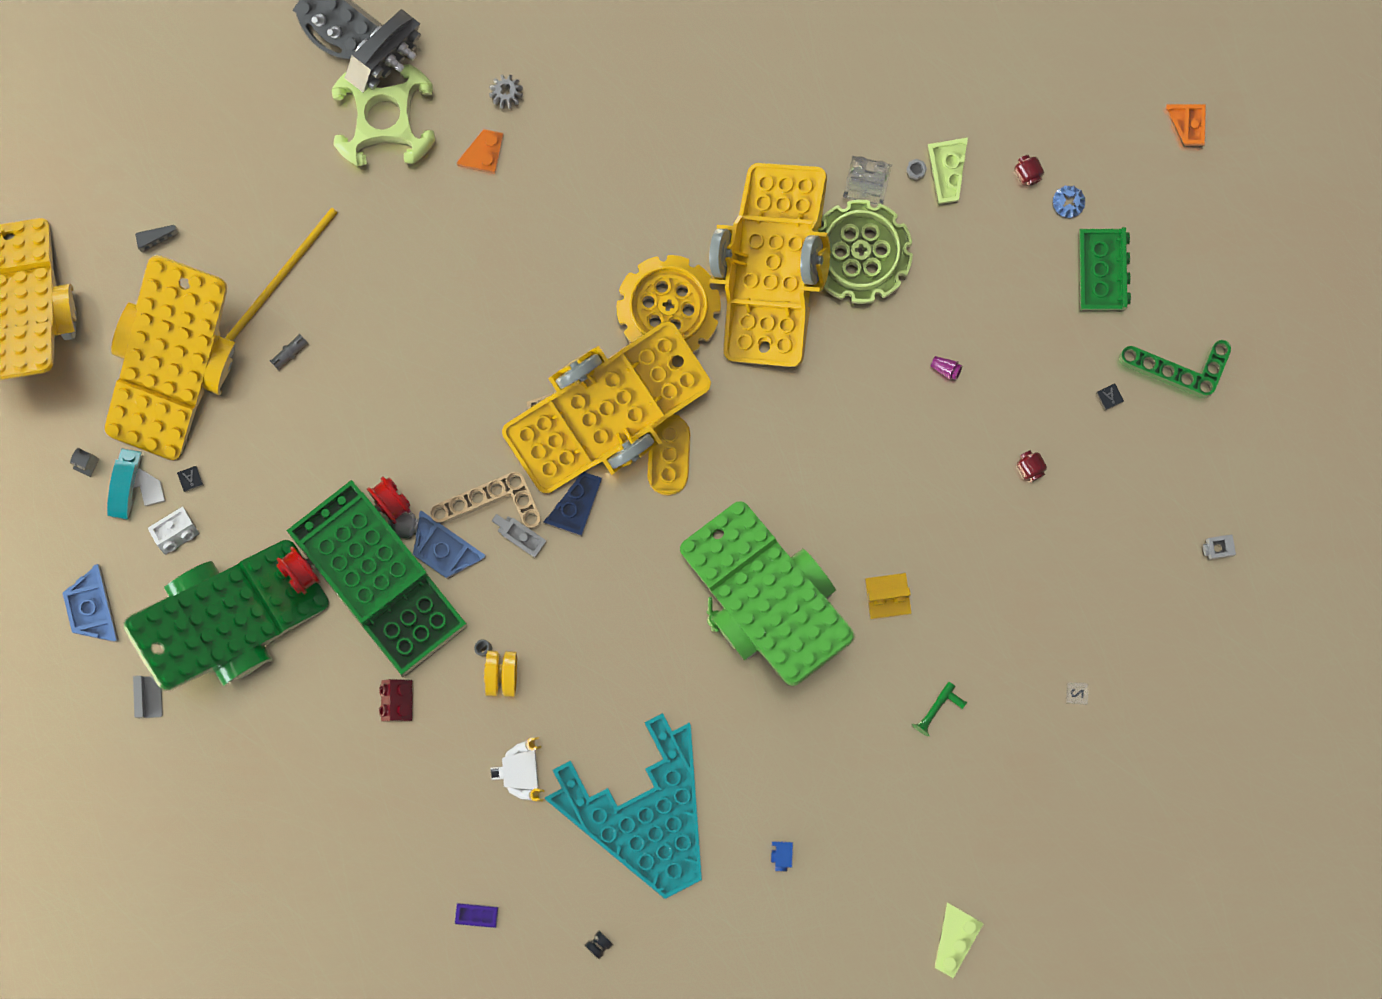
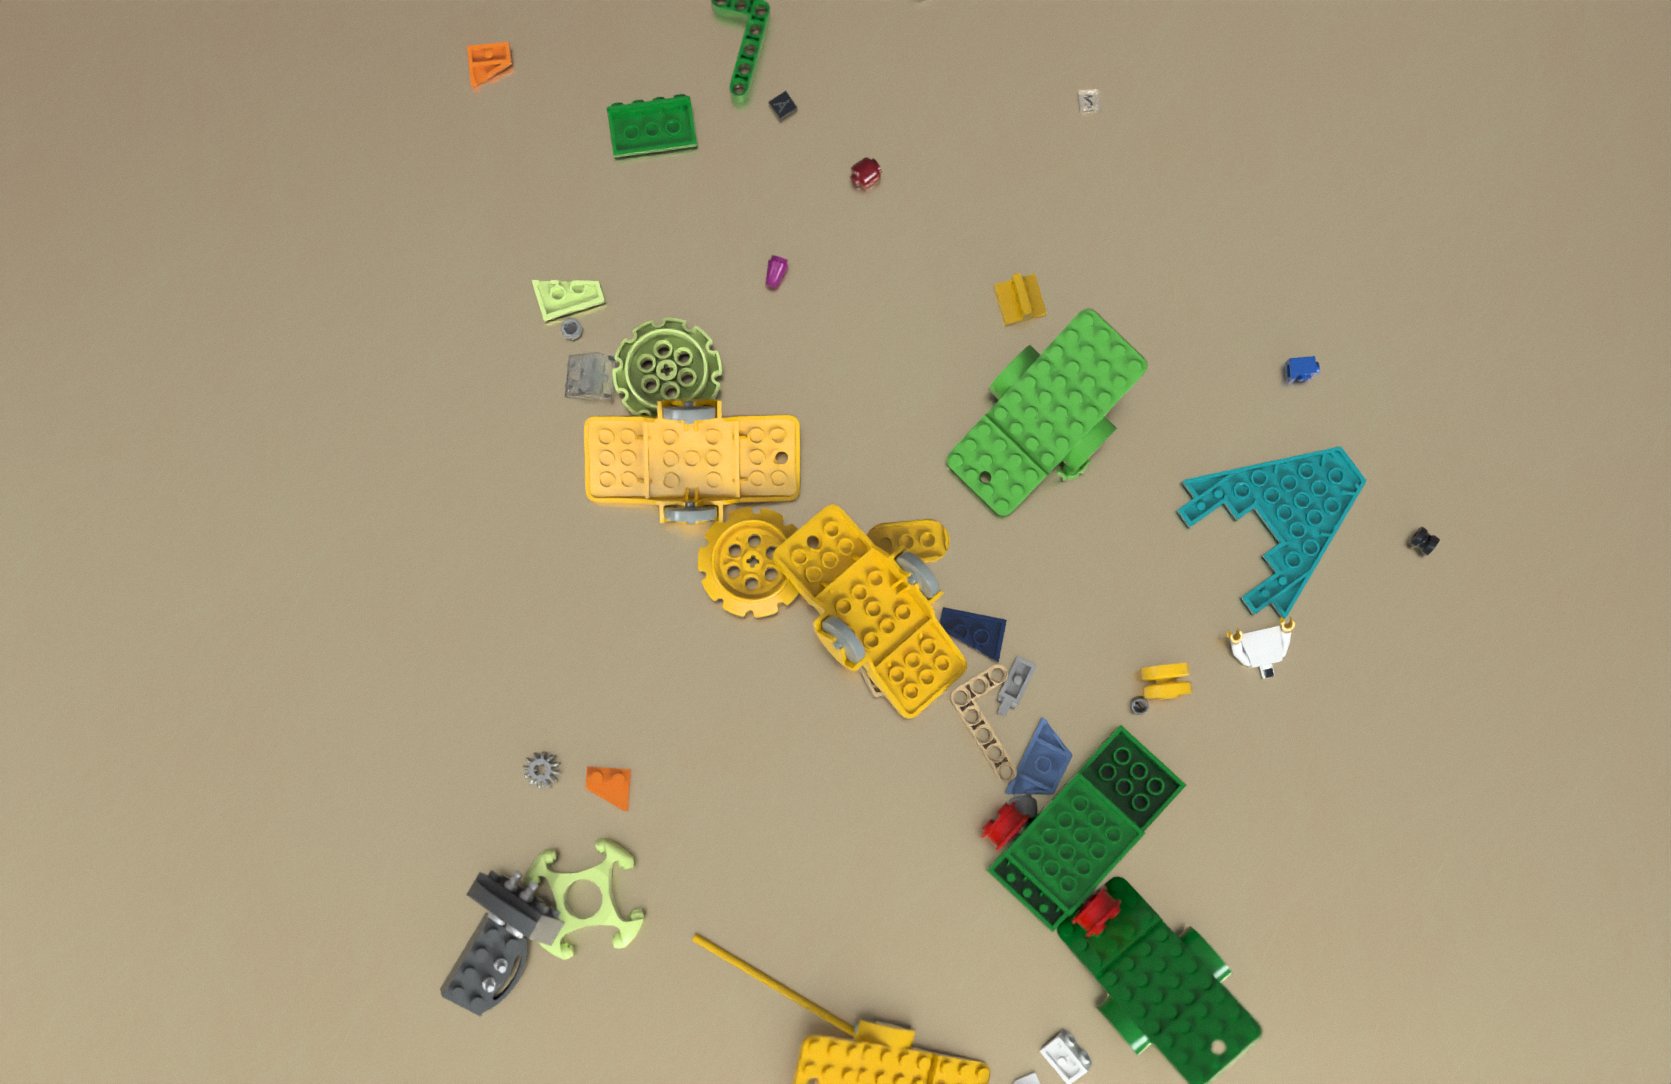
camera: 100 degrees left, 0 degrees up
light grey panel [133,676,163,719] -> none
black tile [177,466,204,492] -> none
flat silver pin [270,333,308,370] -> none
dark red bracket [379,679,412,721] -> none
dark purple plate [455,903,499,928] -> none
green piece [912,682,967,737] -> none
yellowish green wing [935,903,984,978] -> none
dark red head [1014,155,1044,186] -> none
medium blue gear [1053,185,1085,218] -> none

